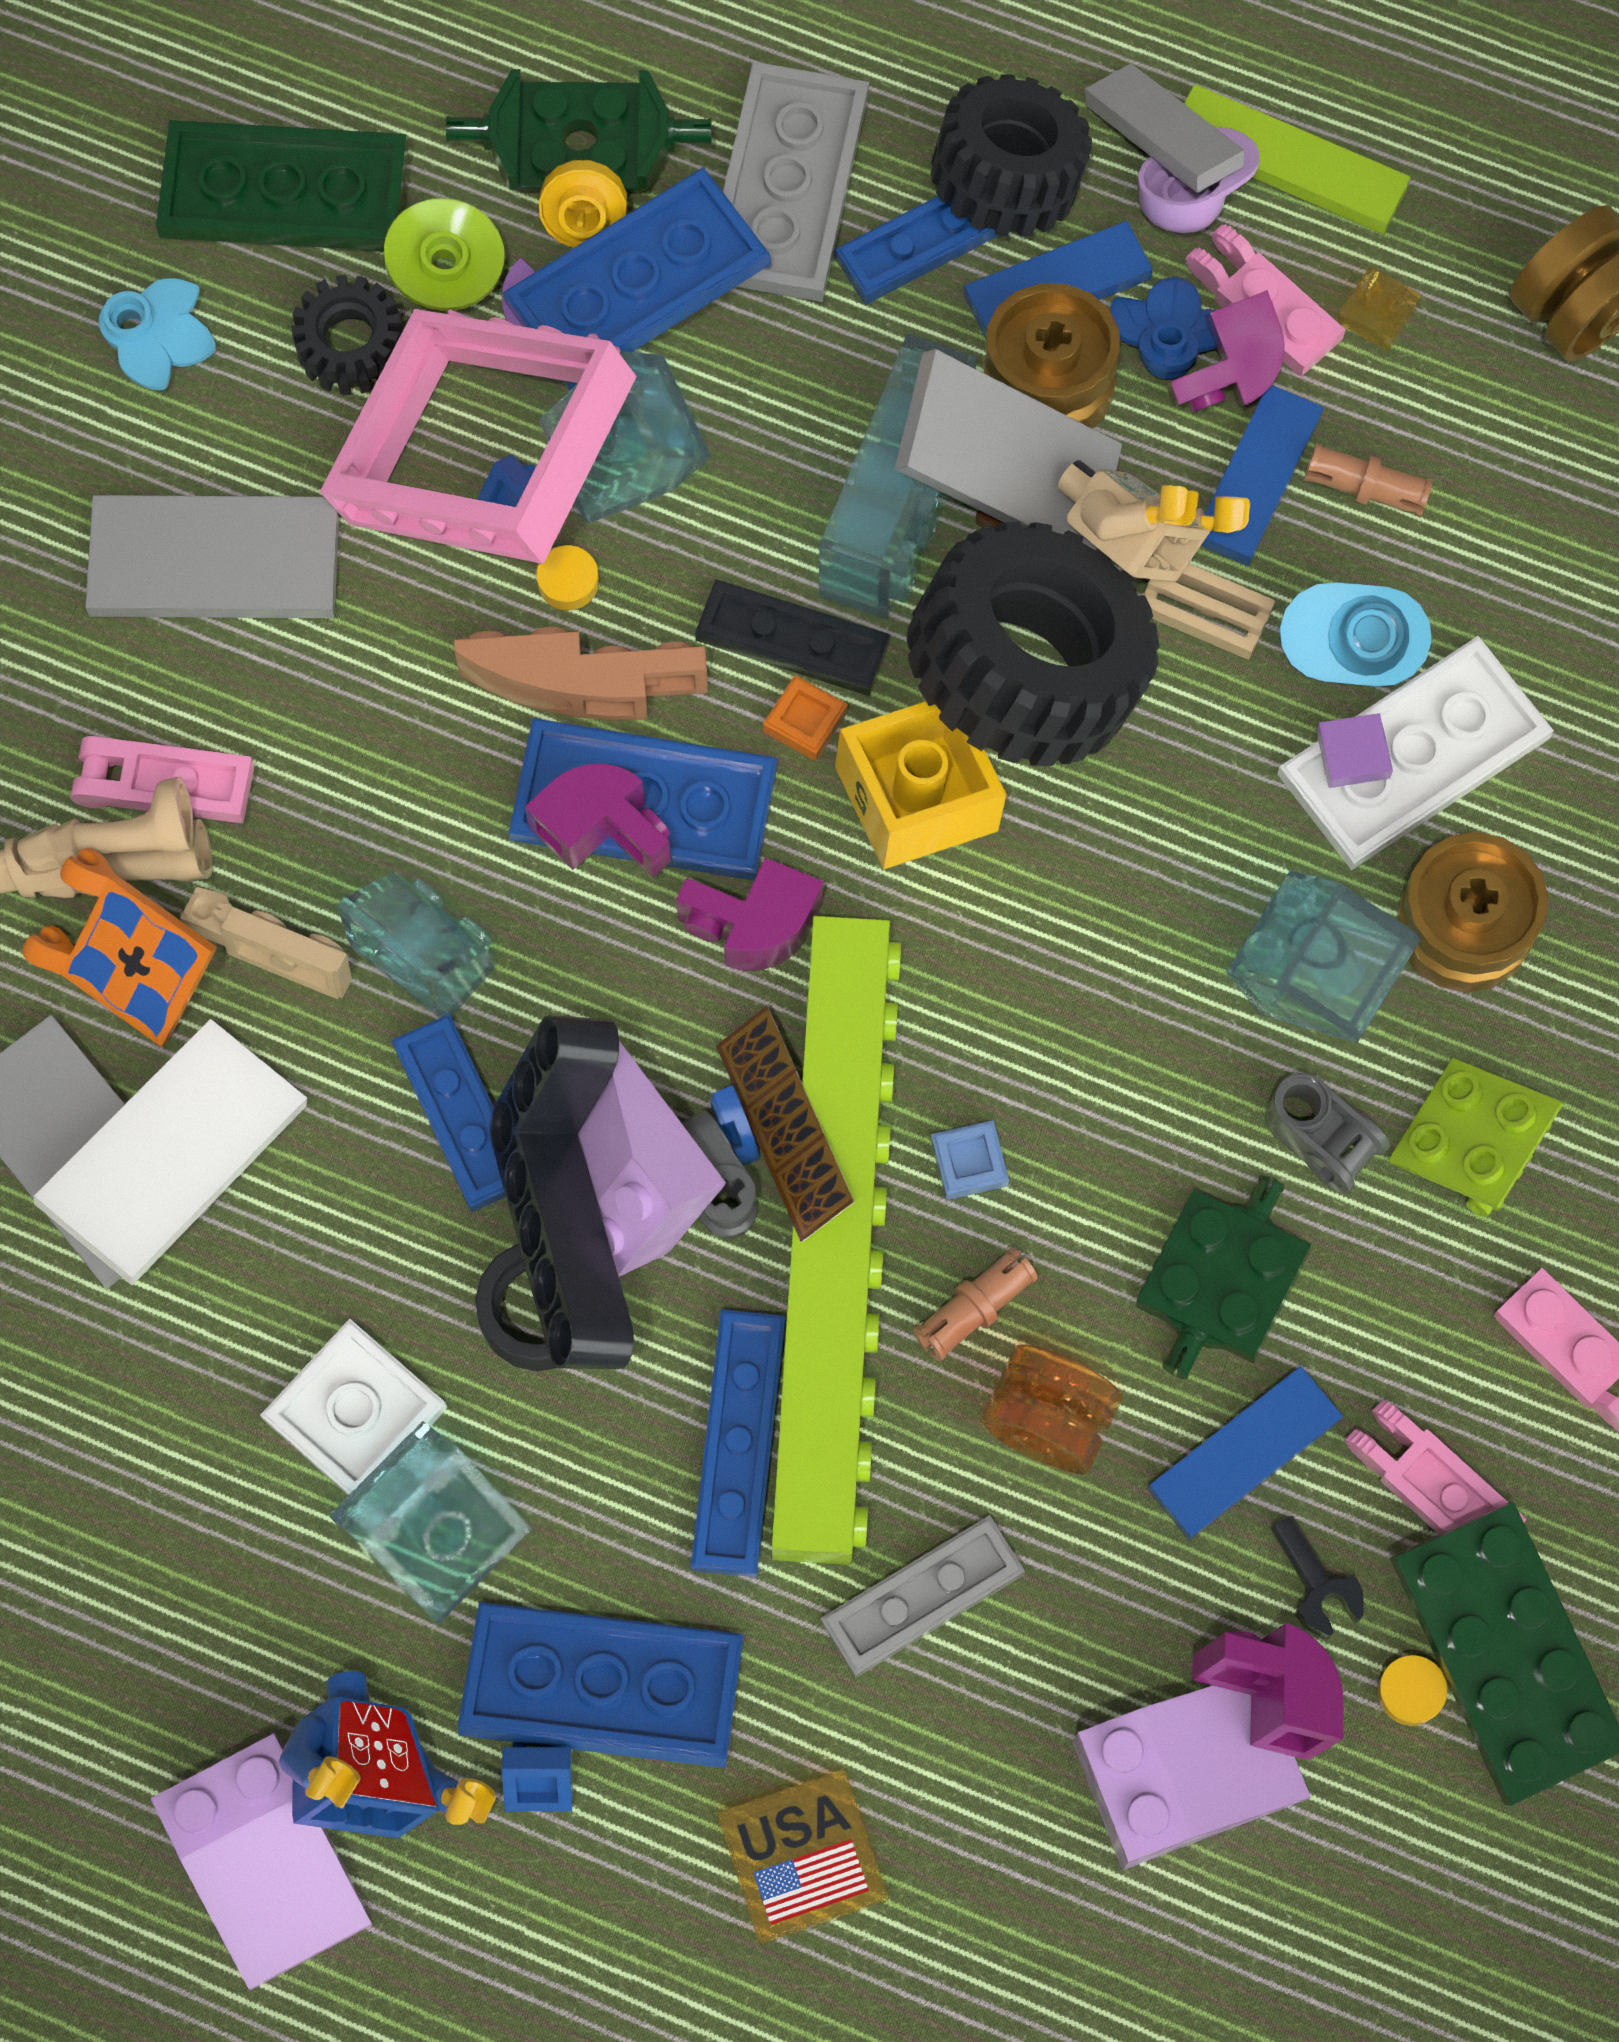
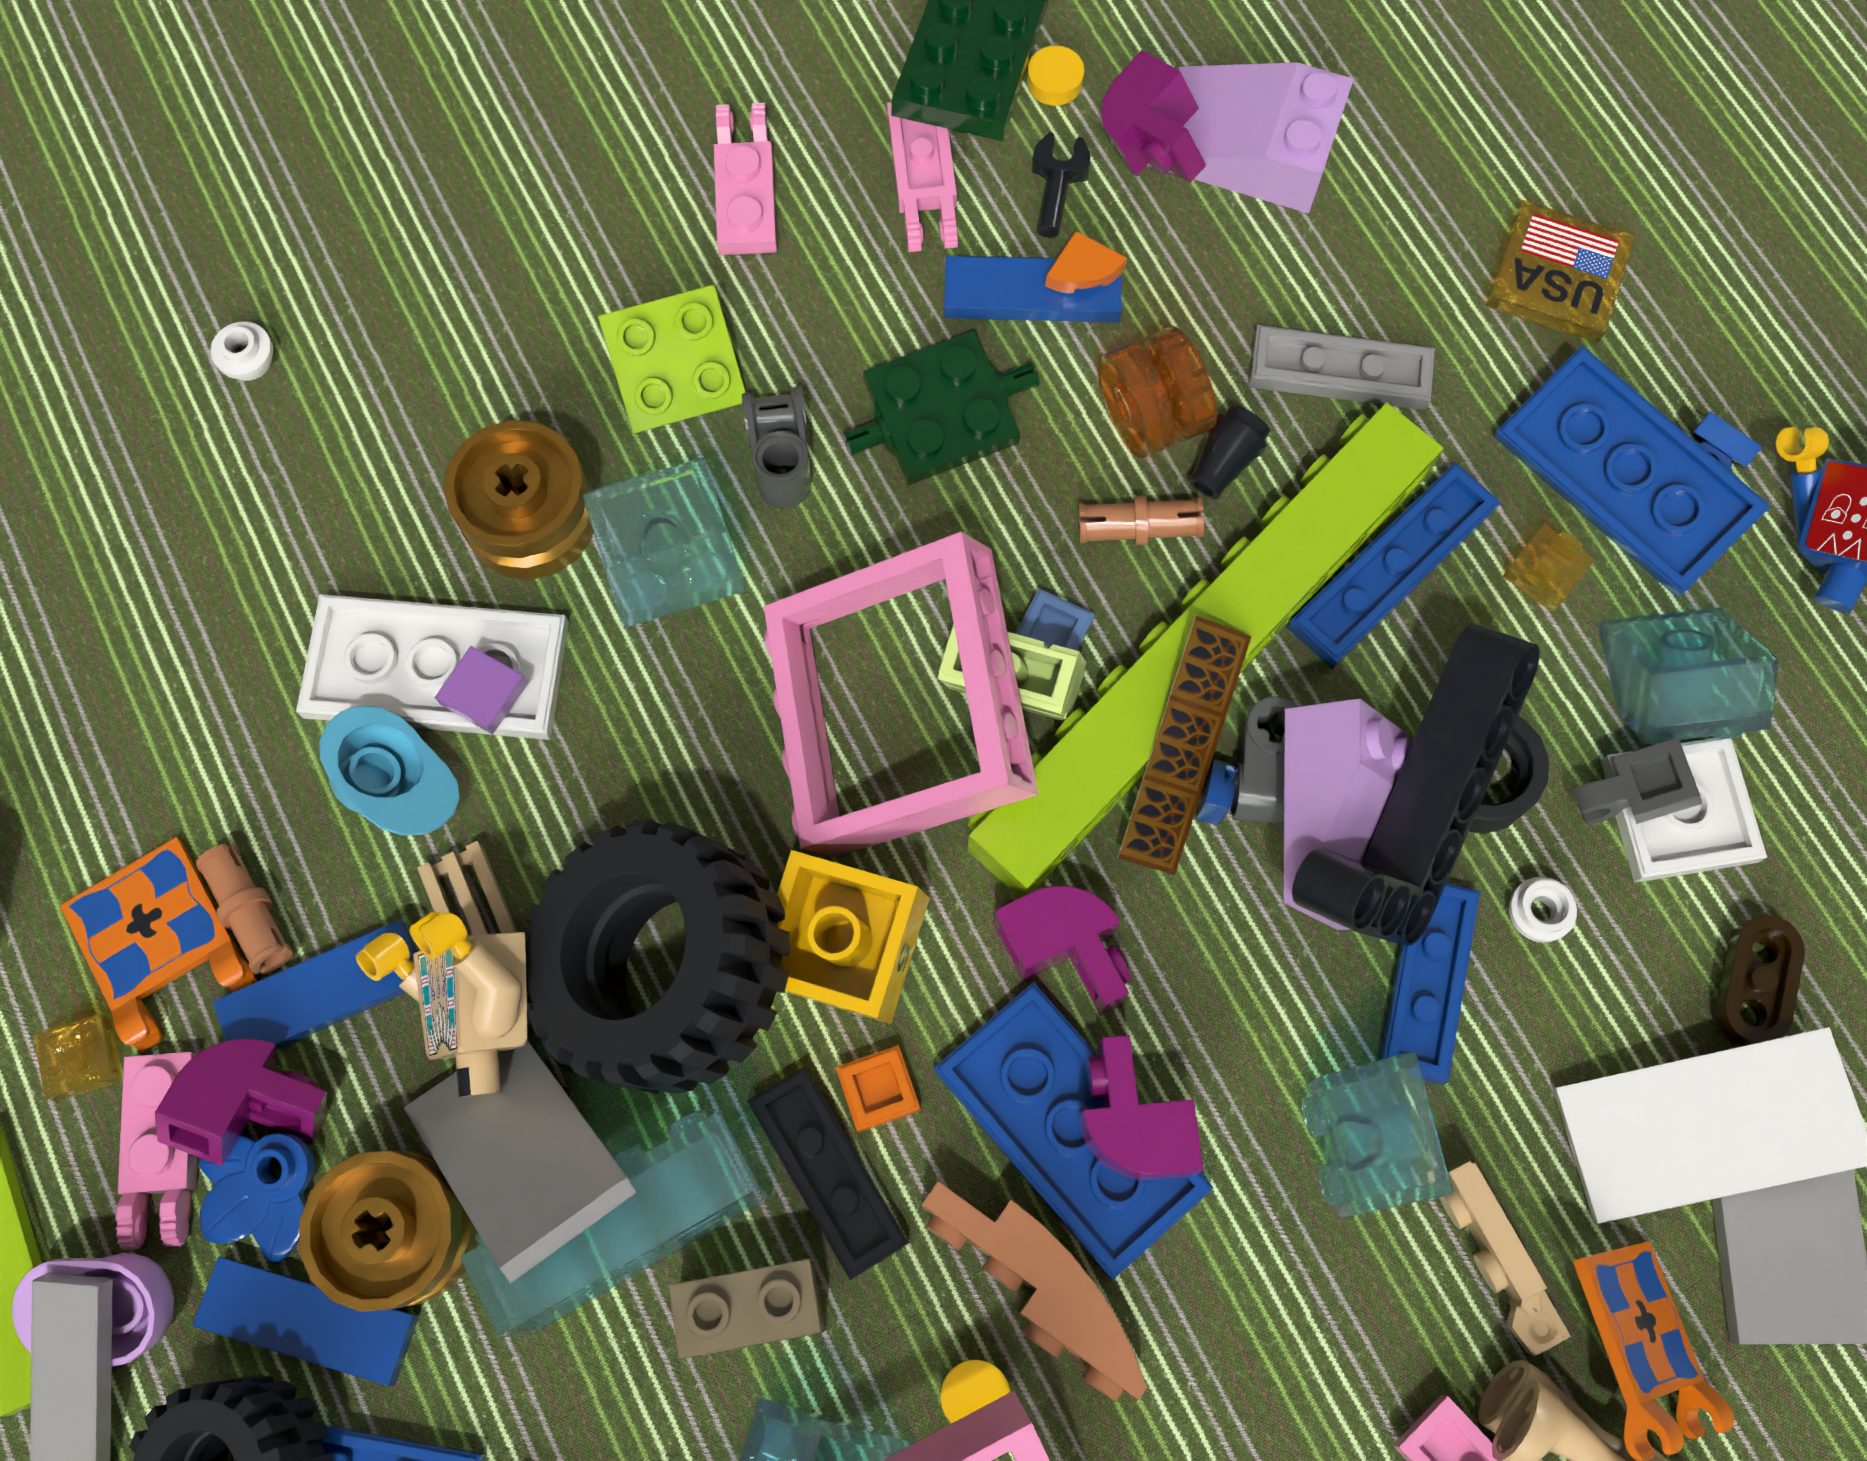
camera: 140 degrees left, 0 degrees up
none -> orange flag [59,837,258,1052]
none -> dark tan brick [669,1259,825,1359]
none -> bright pink window [764,532,1039,857]
none -> yellowish green brick [938,623,1087,721]
none -> orange tile [1045,231,1127,293]
none -> black cone [1188,405,1270,500]
none -> clear yellow tile [1502,524,1595,613]
none -> white plate [1509,877,1577,943]
none -> dark grey plate [1573,737,1703,825]
none -> dark brown plate [1715,915,1805,1046]

